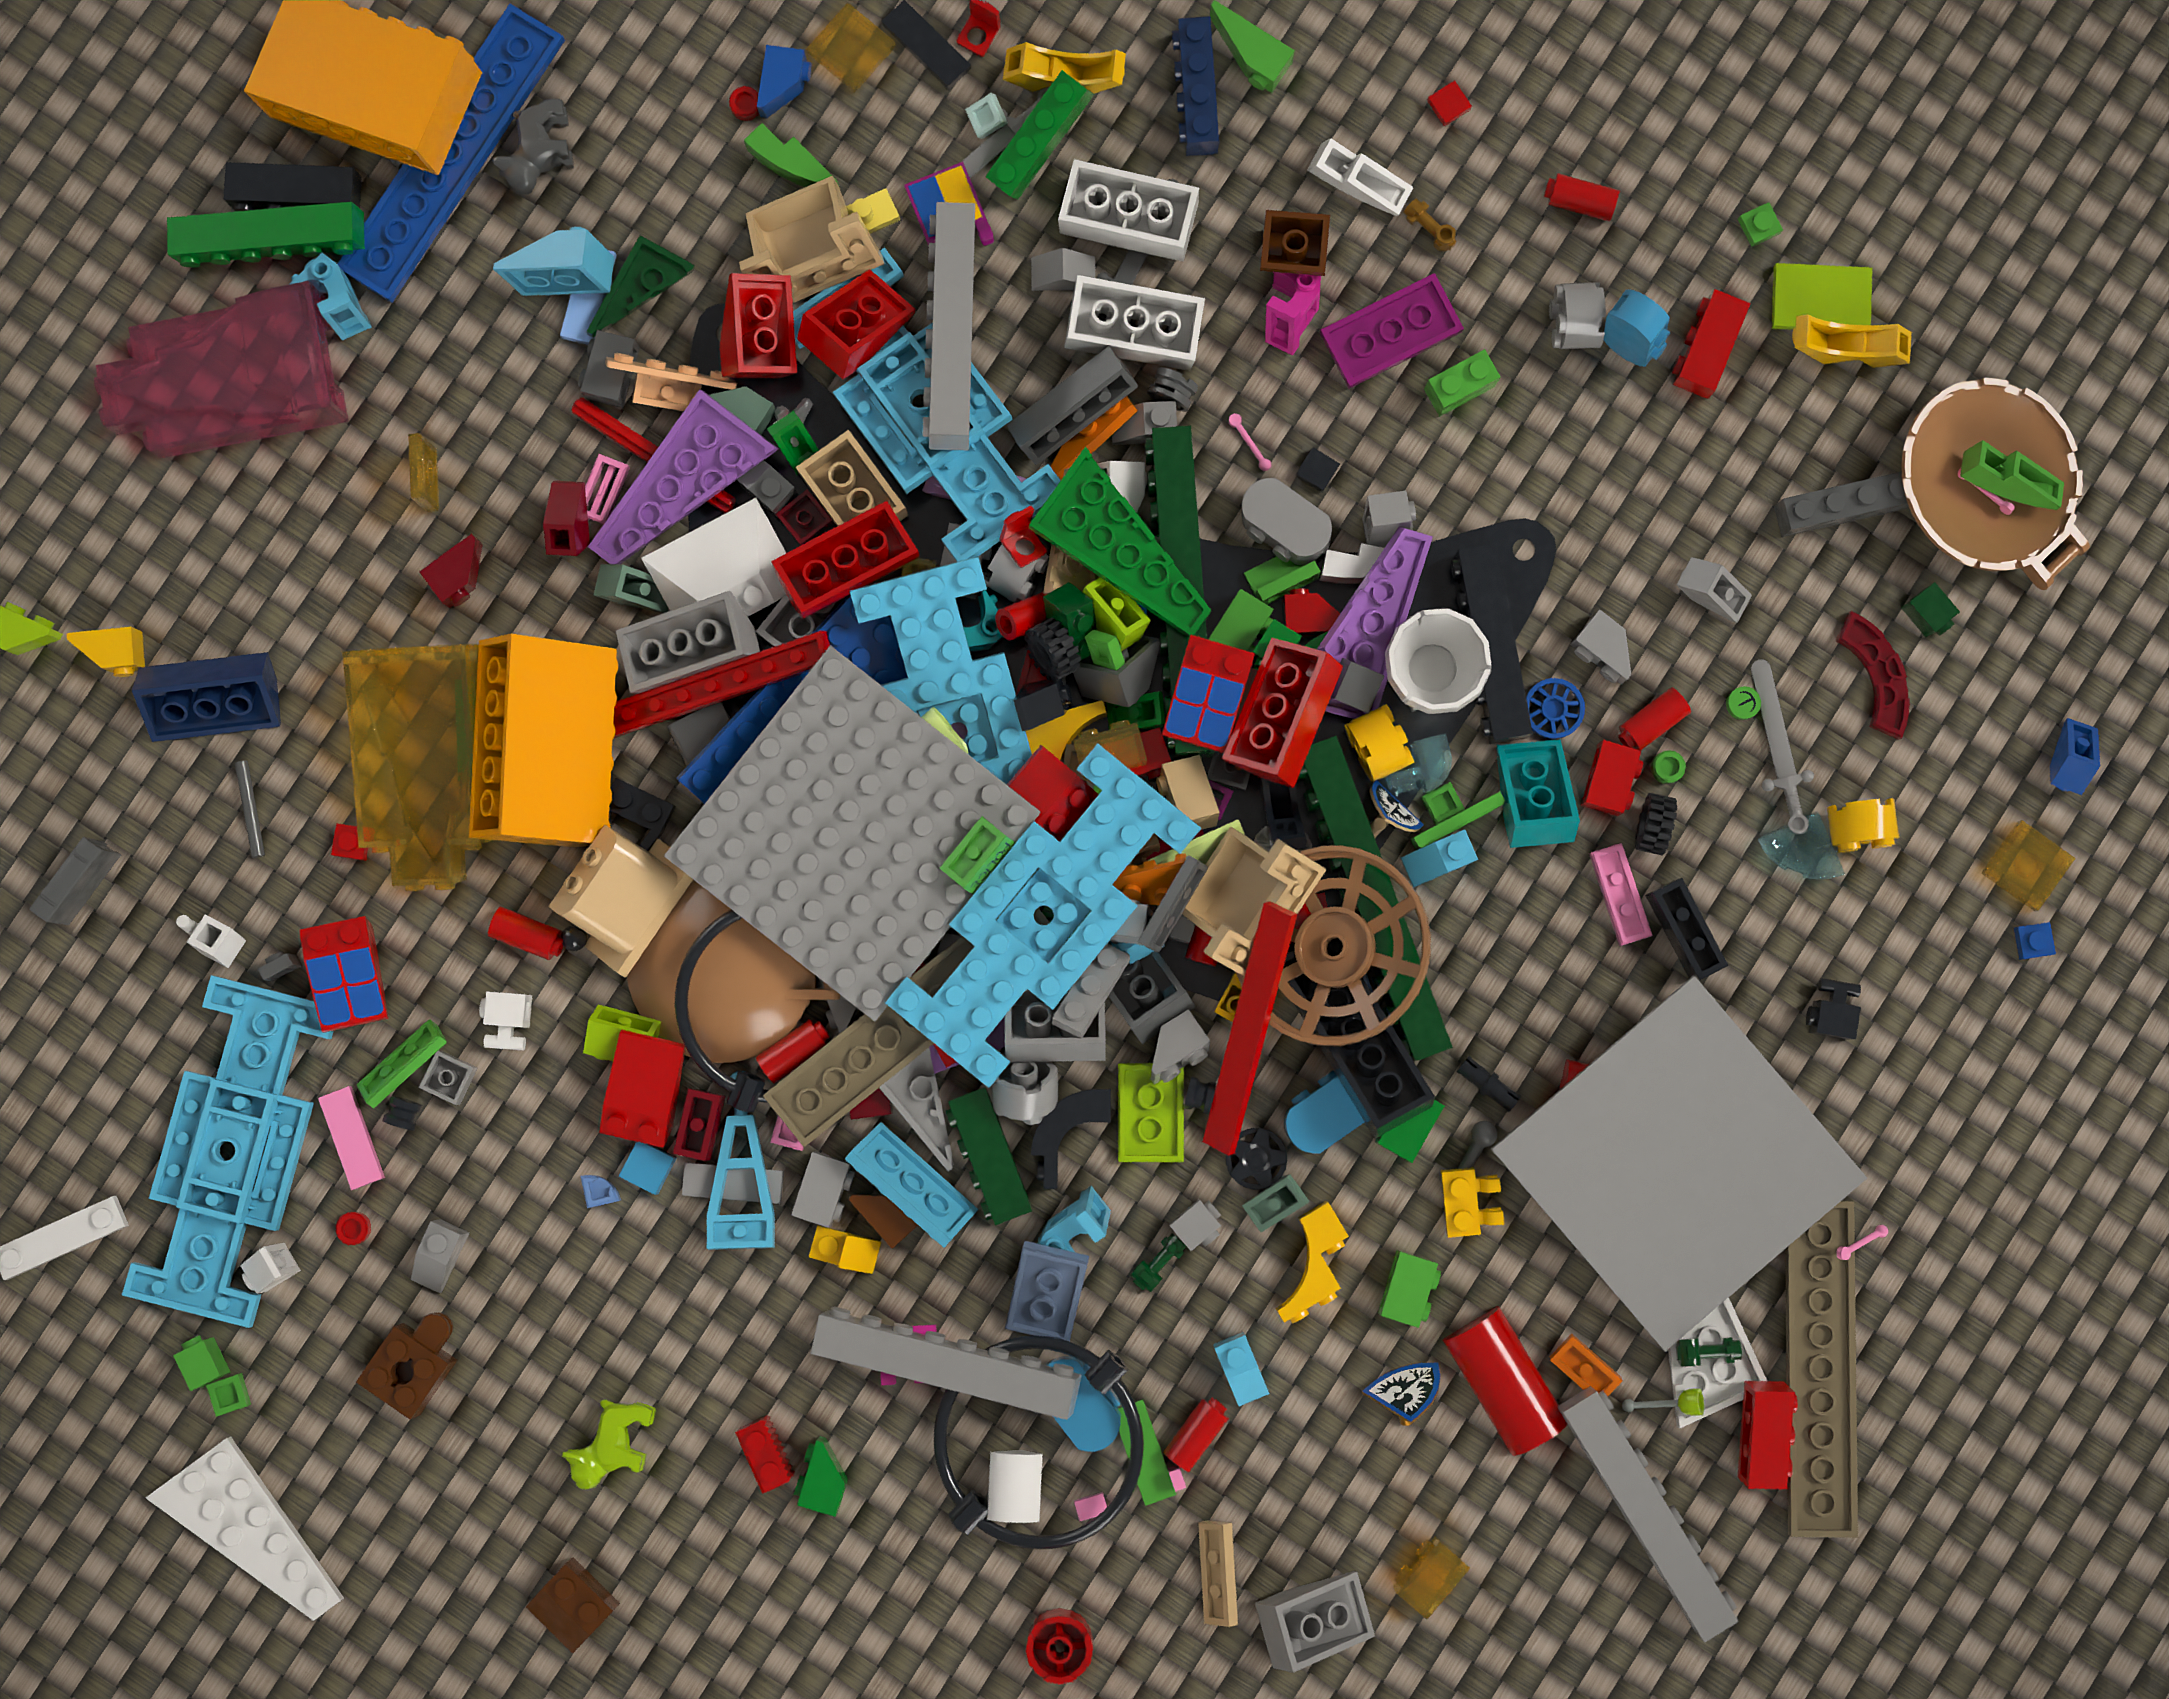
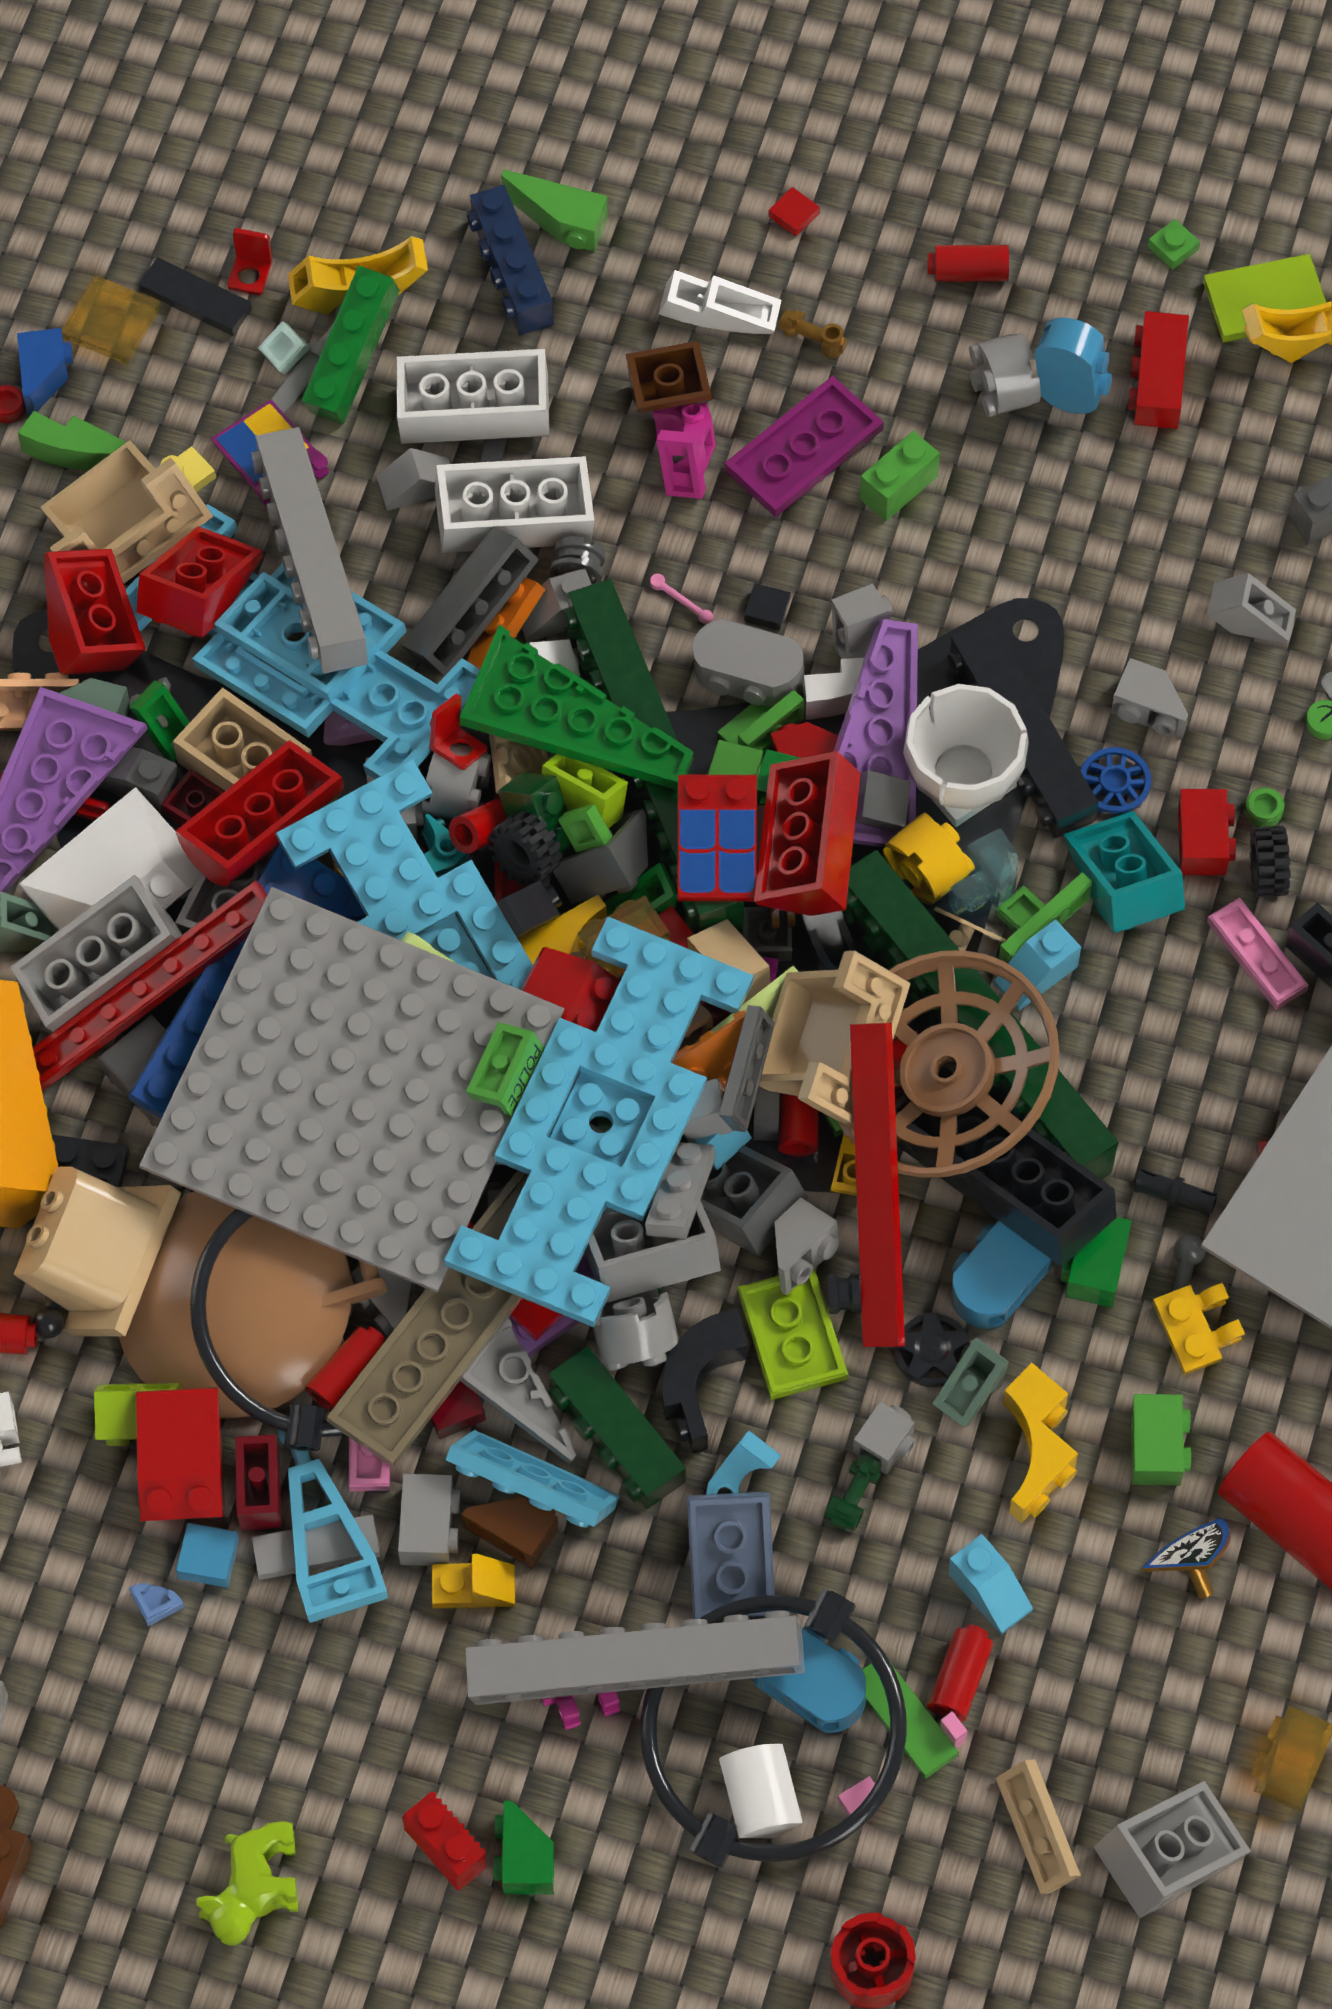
camera: 20 degrees left, 20 degrees down
red brick [1618,687,1691,751] -> none

